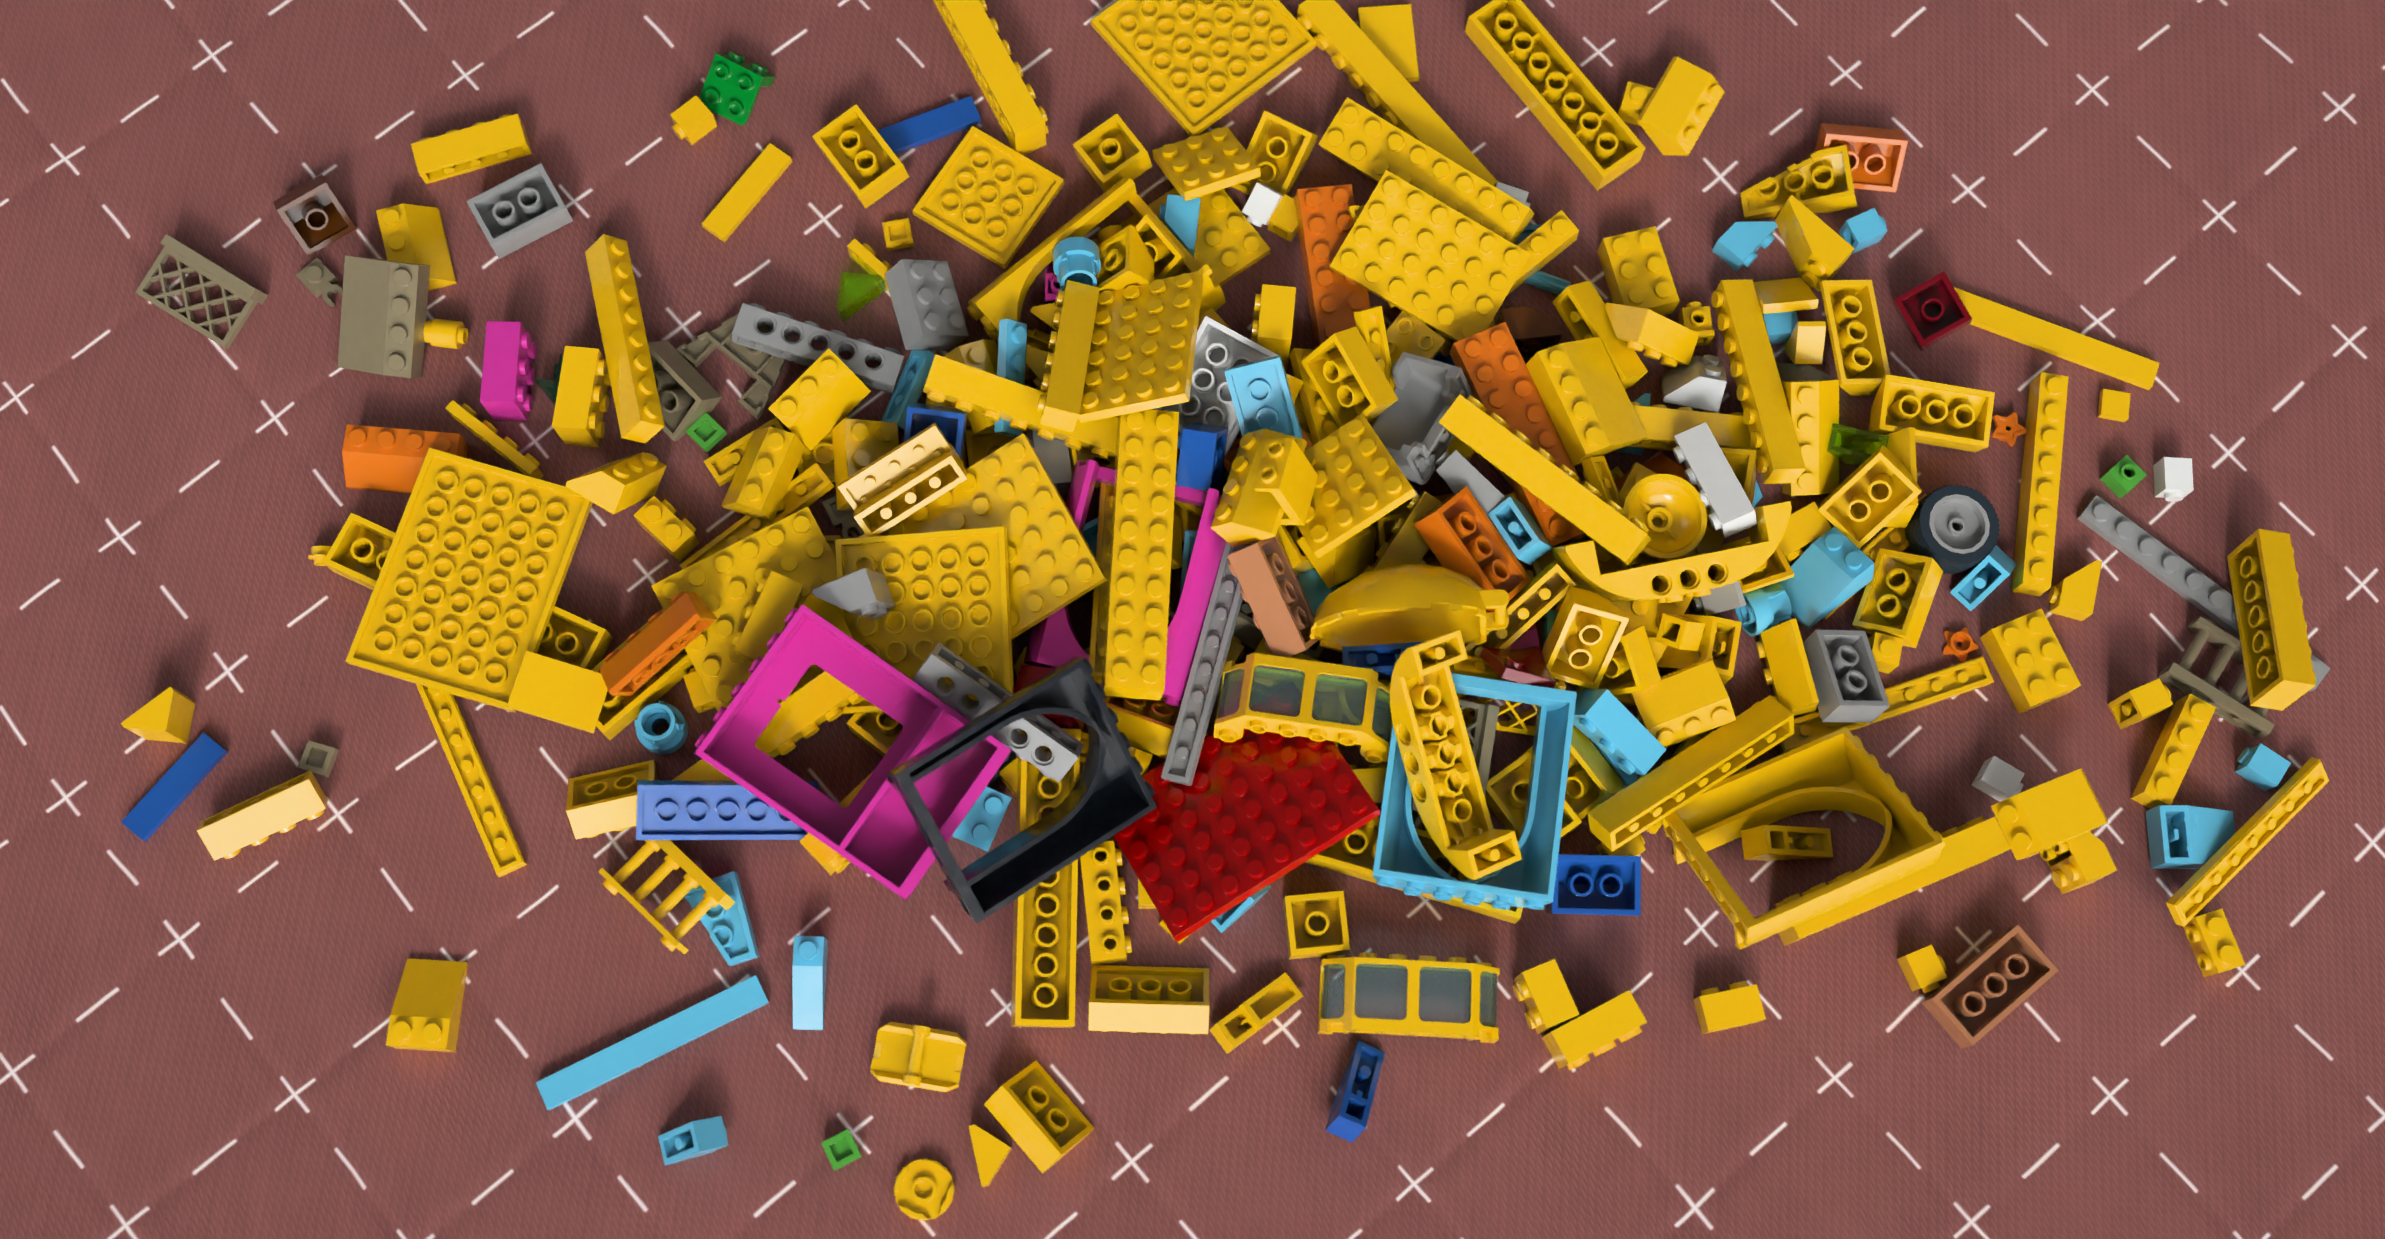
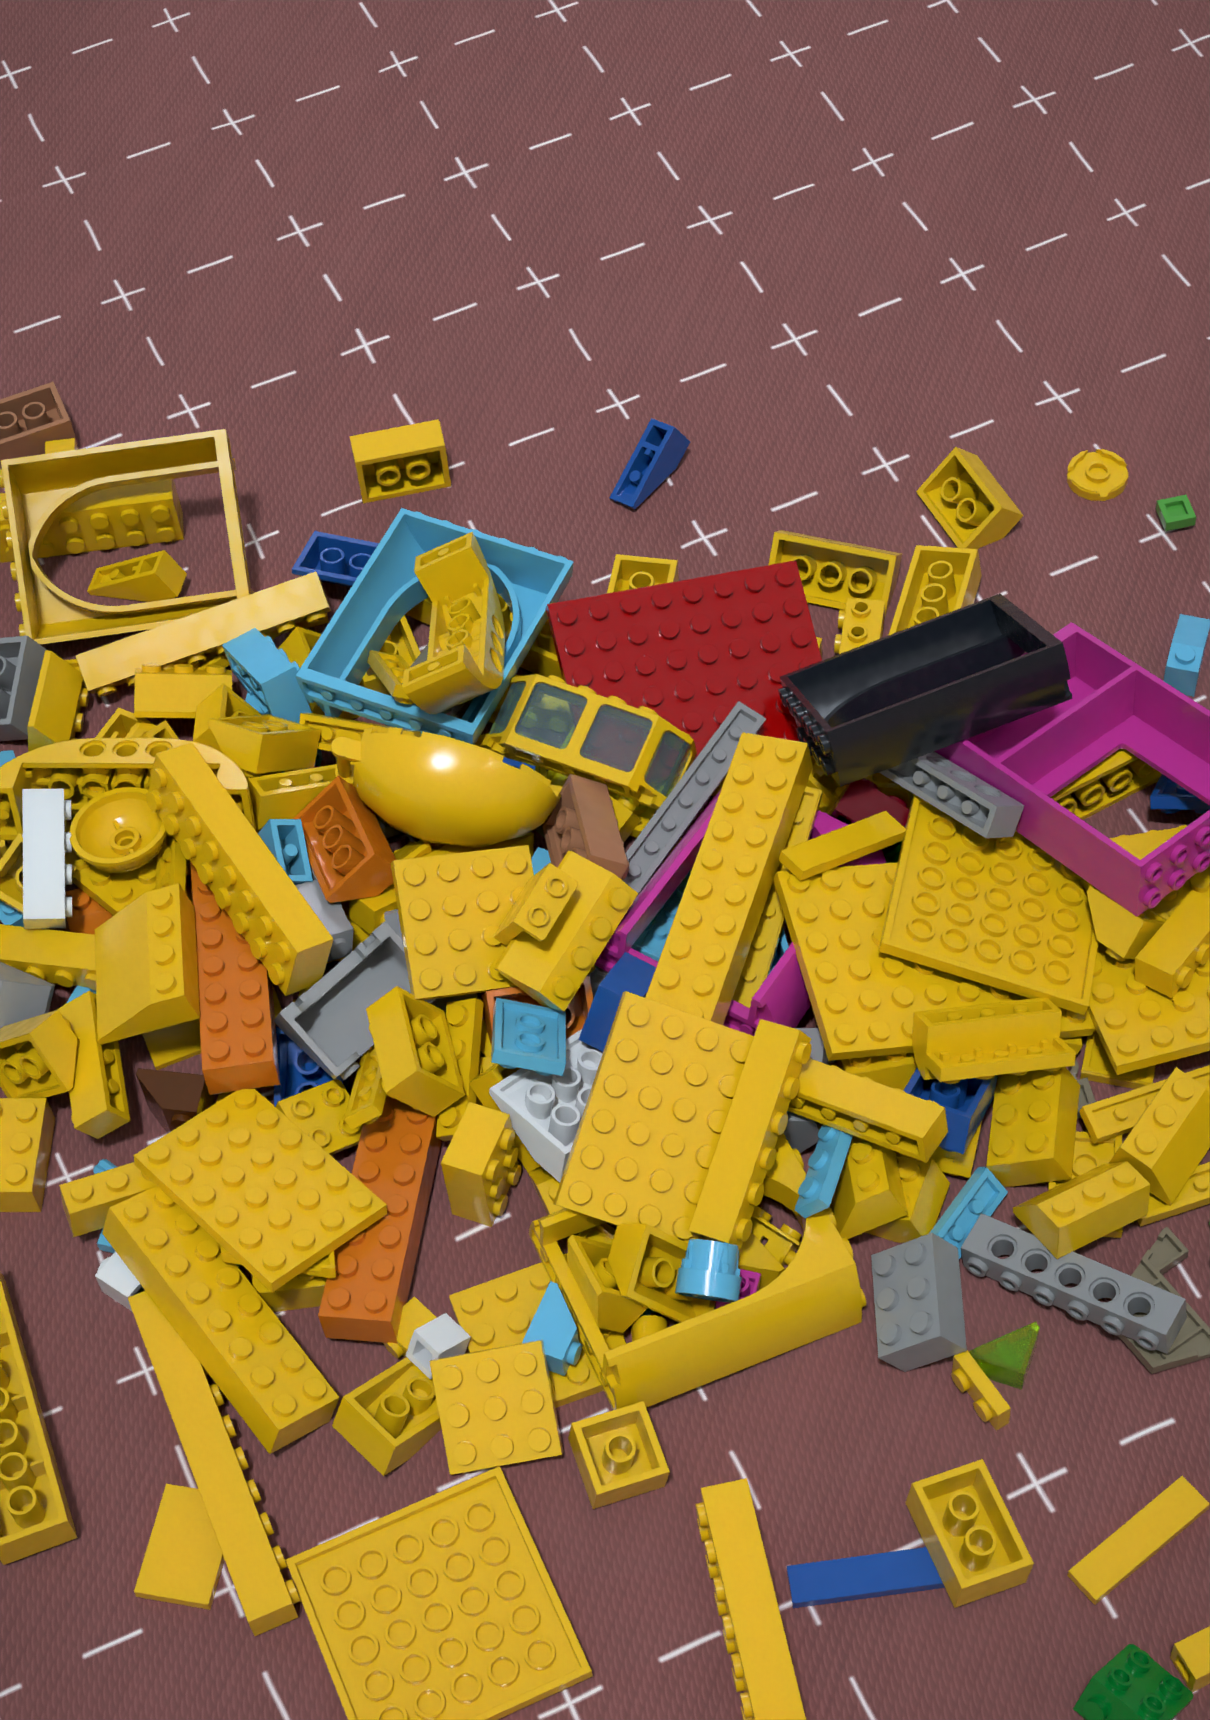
camera: 155 degrees left, 20 degrees down
light grey slope [812,568,895,620] -> none
yellow shield [870,1022,967,1092] -> none
yellow tile [882,218,914,251] -> none
yellow plate [912,126,1064,269] -> none
yellow slope [969,1124,1012,1187] -> none
yellow slope [1210,972,1303,1054] -> none
windscreen [1317,952,1500,1043] -> none
dark red plate [1480,646,1557,688] -> none
yellow brick [1512,959,1580,1034] -> none
yellow brick [1693,981,1766,1034] -> none
none -> yellow plate [367,650,413,704]
none -> yellow tile [779,811,906,881]

